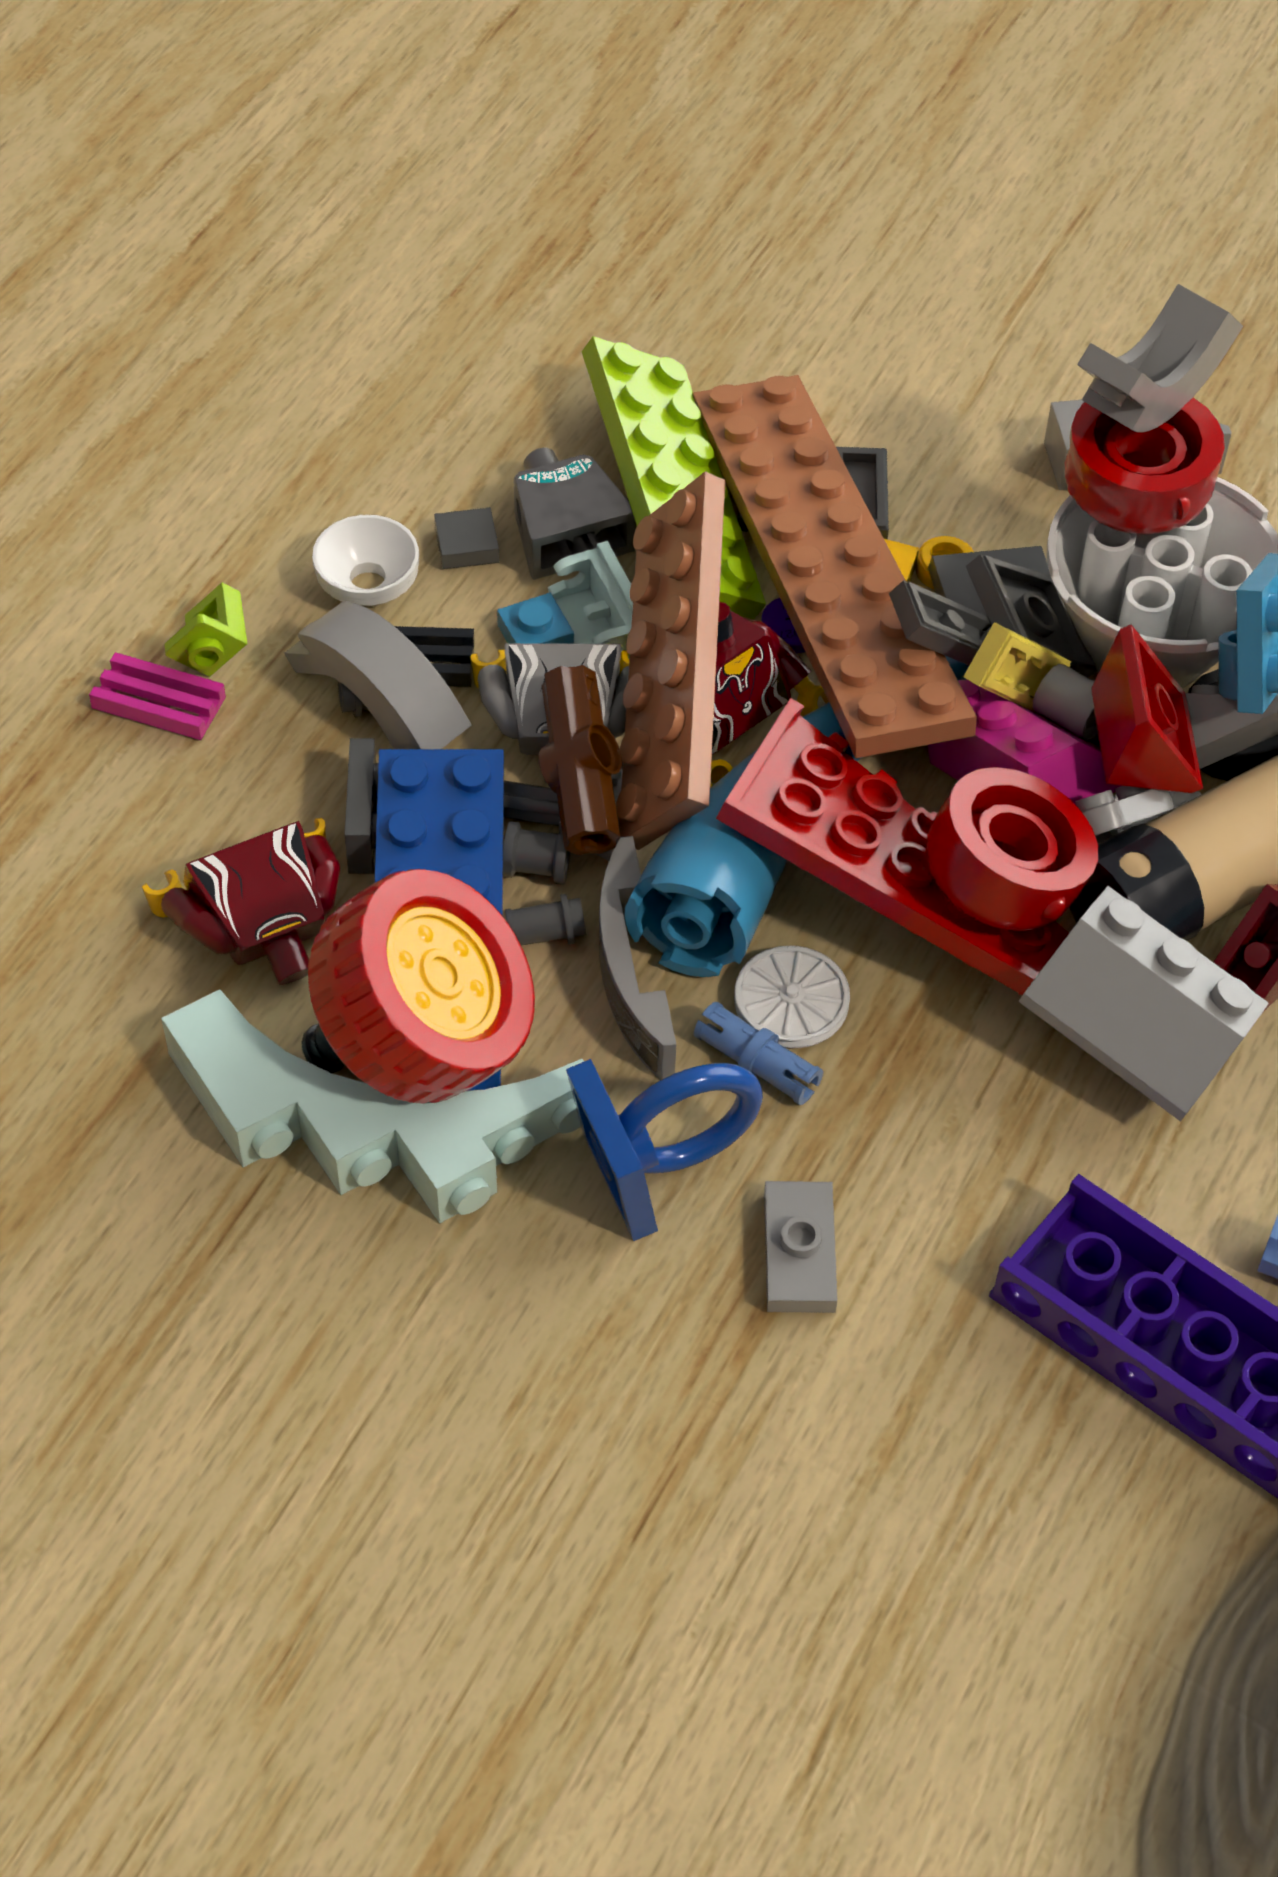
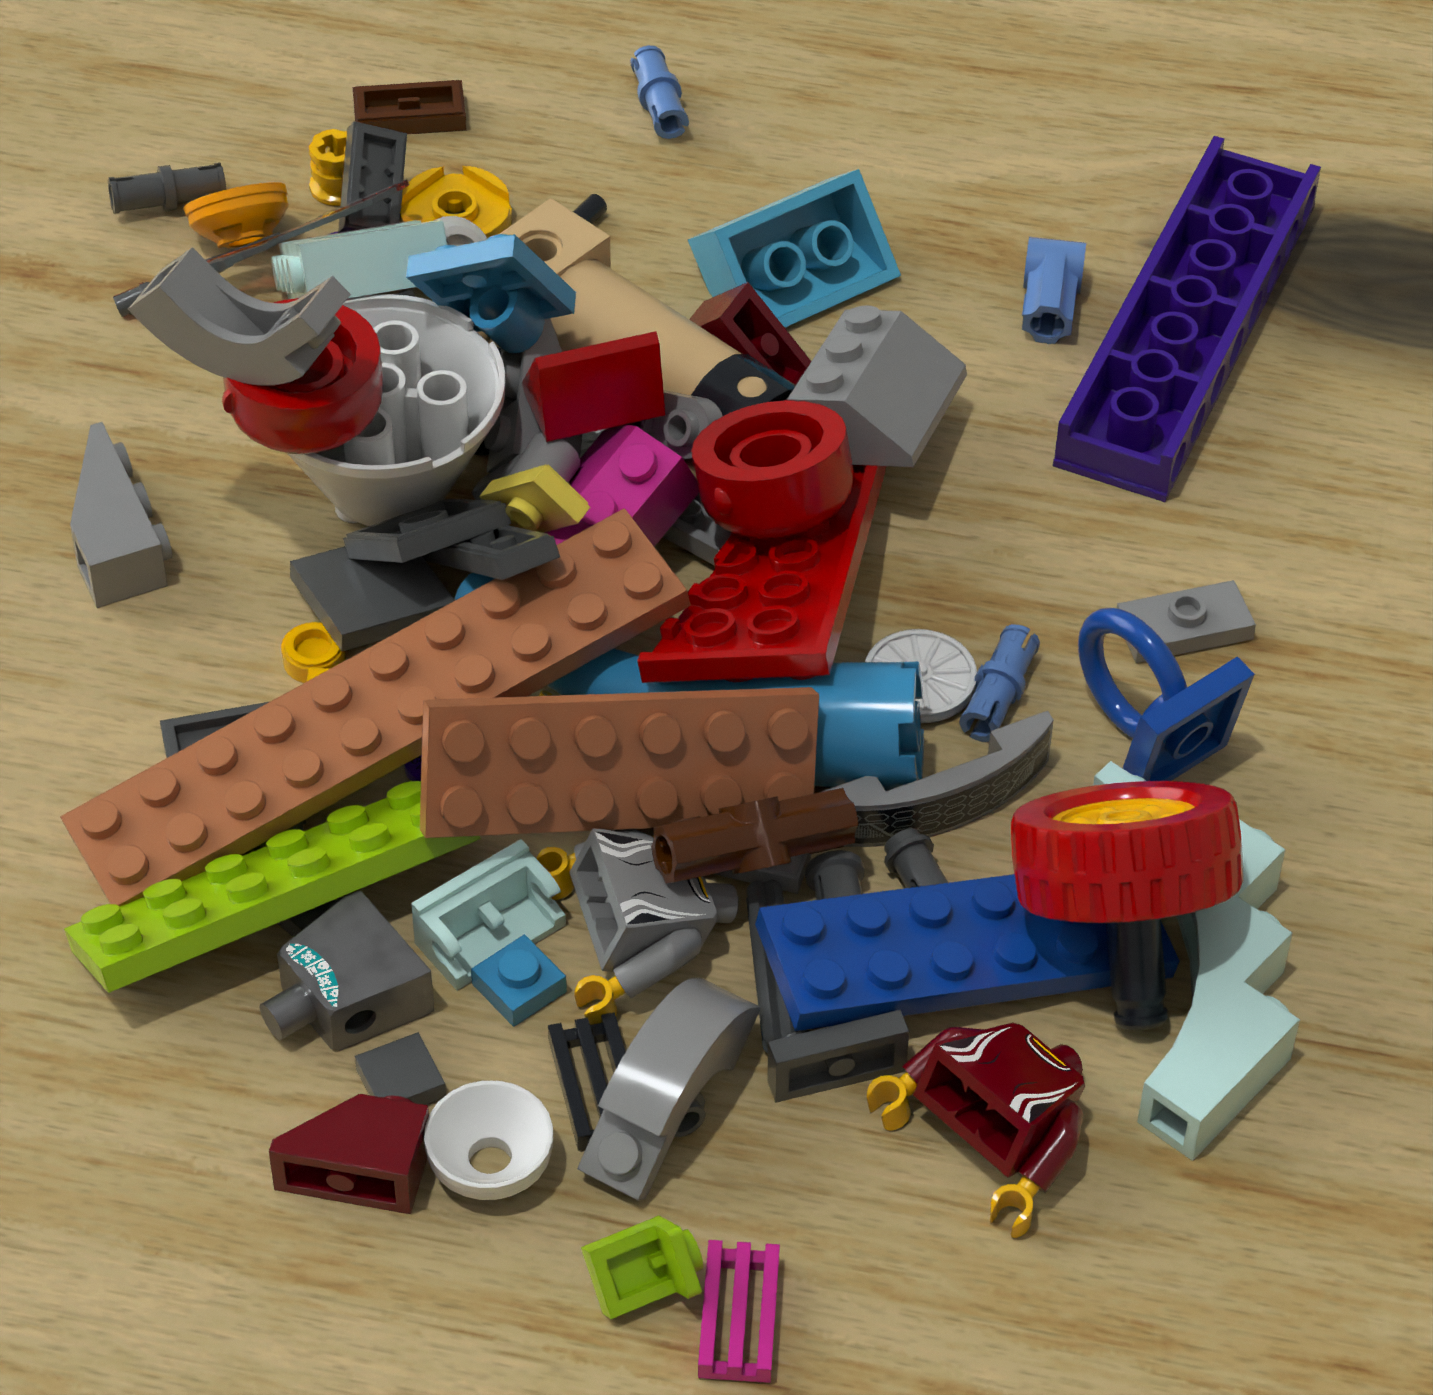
camera: 105 degrees left, 5 degrees down
none -> dark red slope [269,1094,429,1214]

